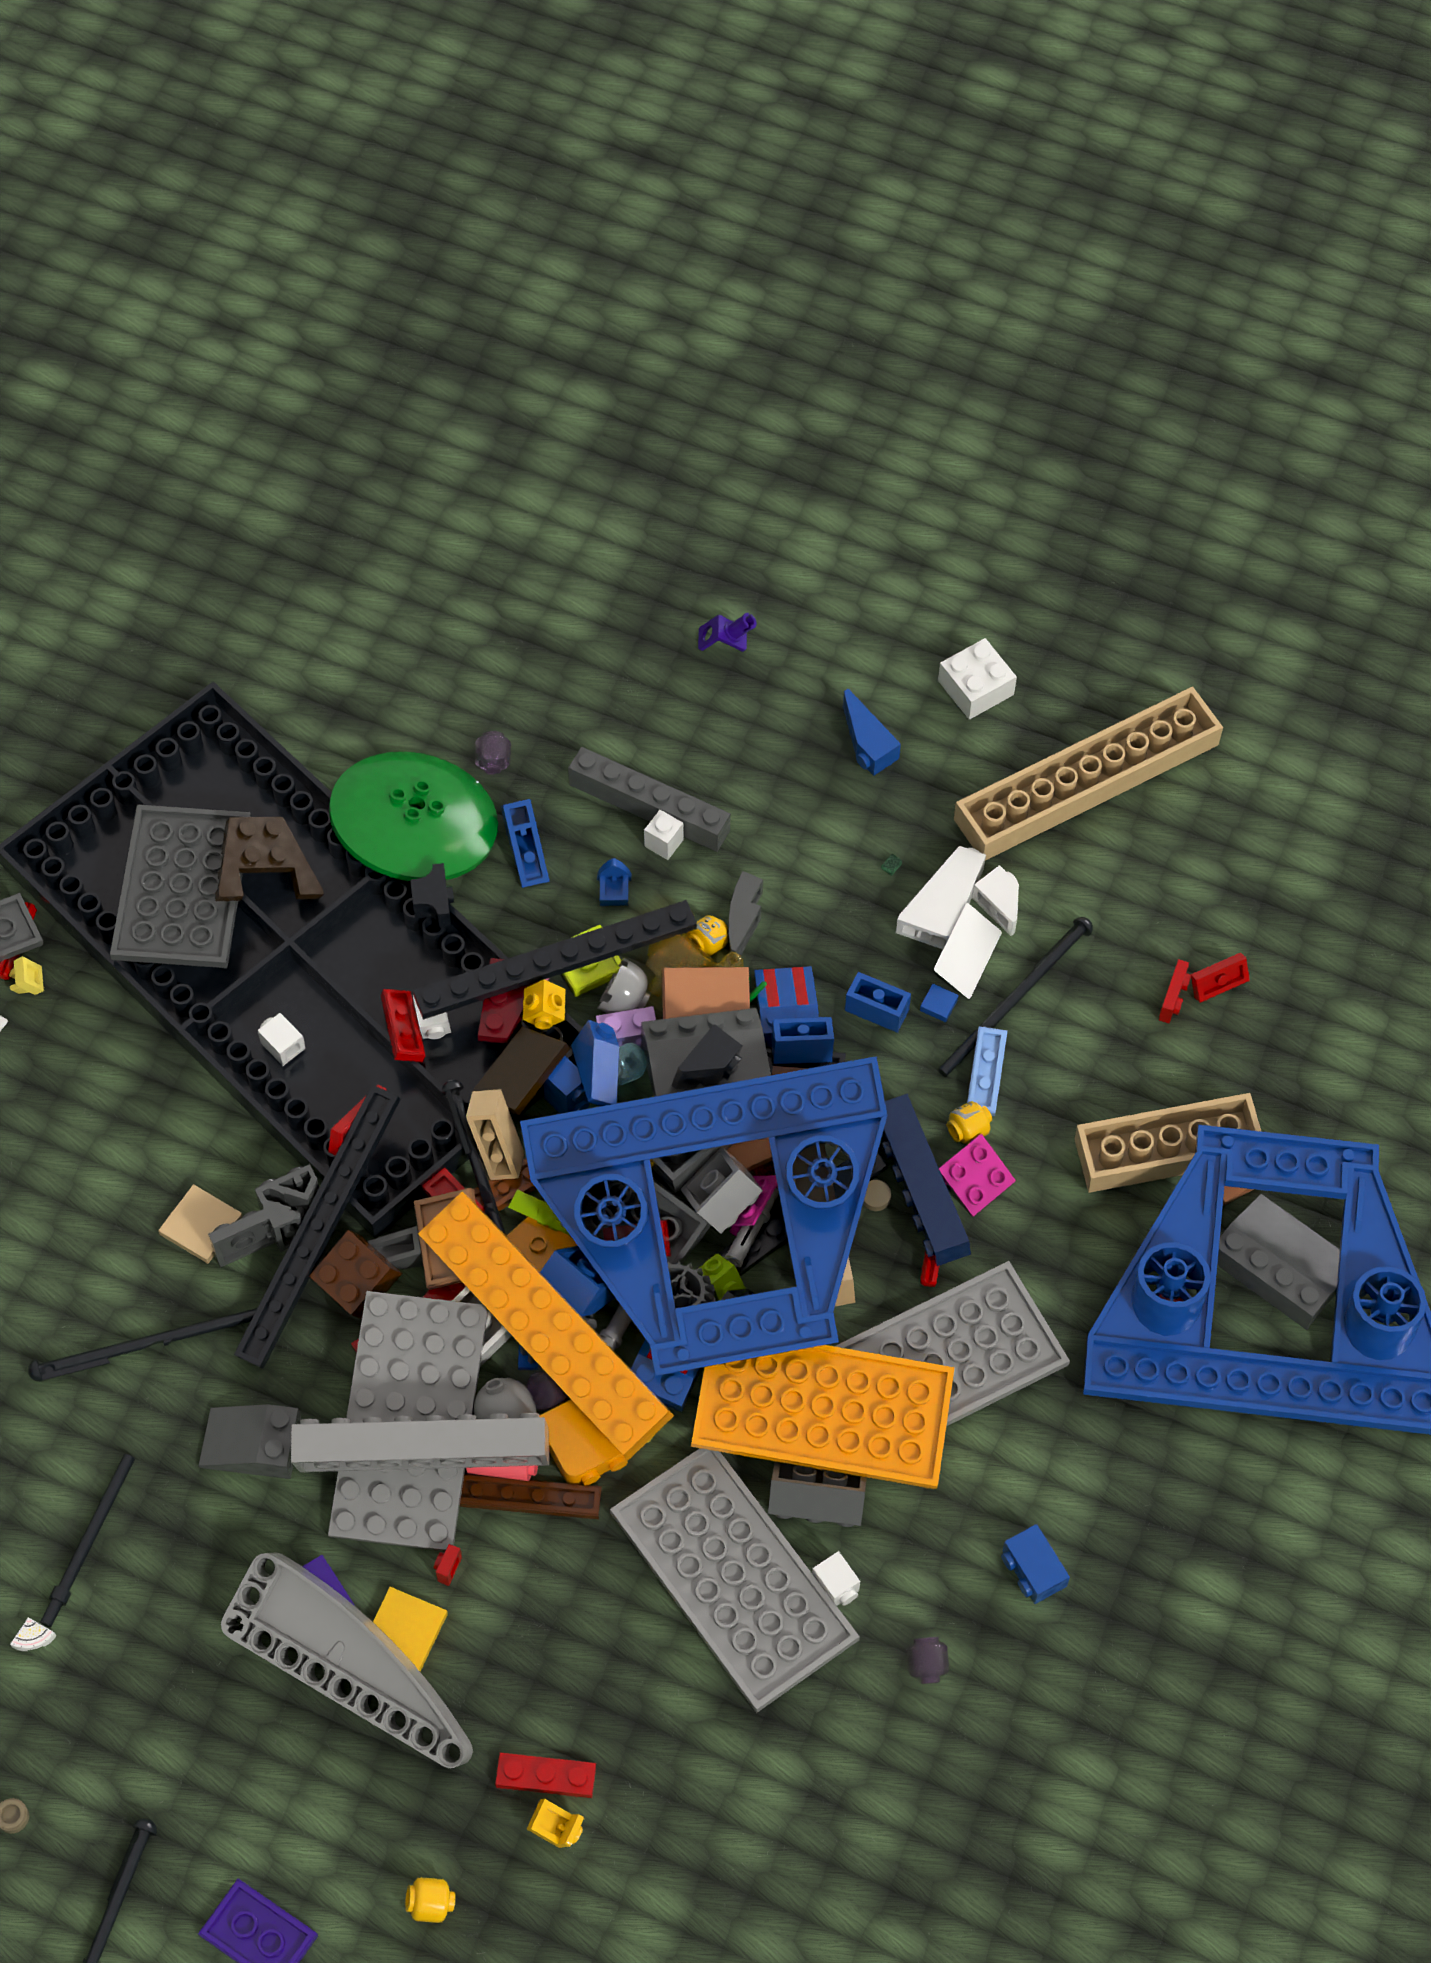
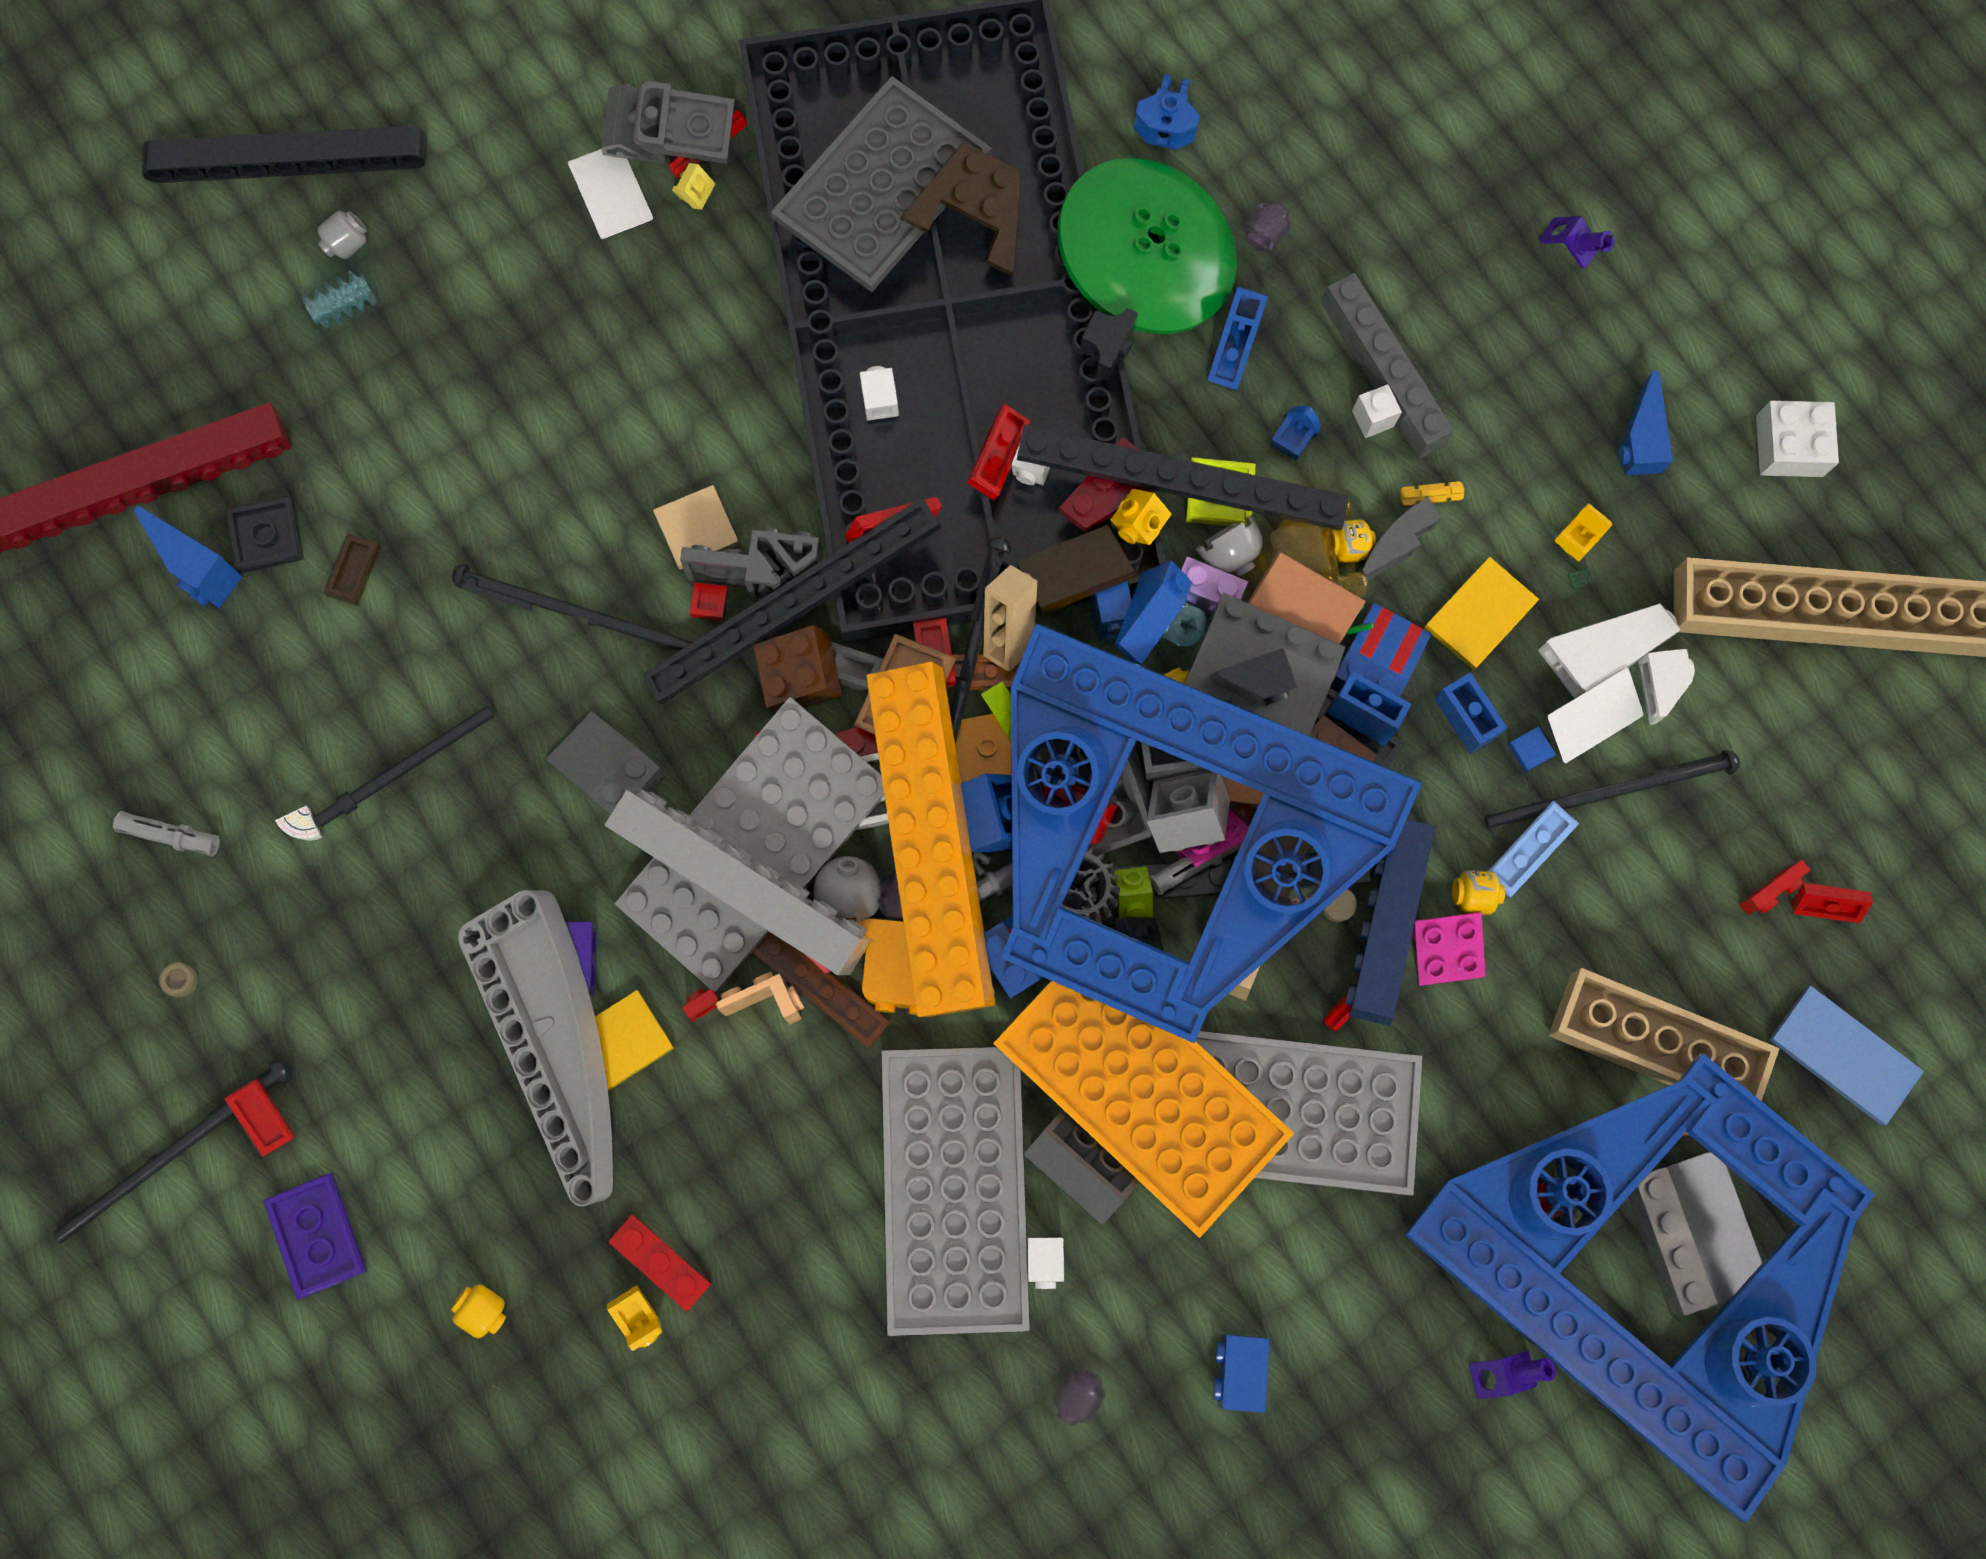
camera: 30 degrees right, 15 degrees up
none -> red tile [224,1078,295,1157]
none -> red plate [690,582,728,621]
none -> light nougat bracket [716,972,804,1024]
none -> blue hinge [1133,74,1200,150]
none -> yellow axle [1400,481,1464,506]
none -> yellow tile [1424,557,1539,671]
none -> dark purple bracket [1469,1351,1555,1399]
none -> yellow bracket [1554,504,1612,562]
none -> medium blue tile [1769,986,1924,1126]

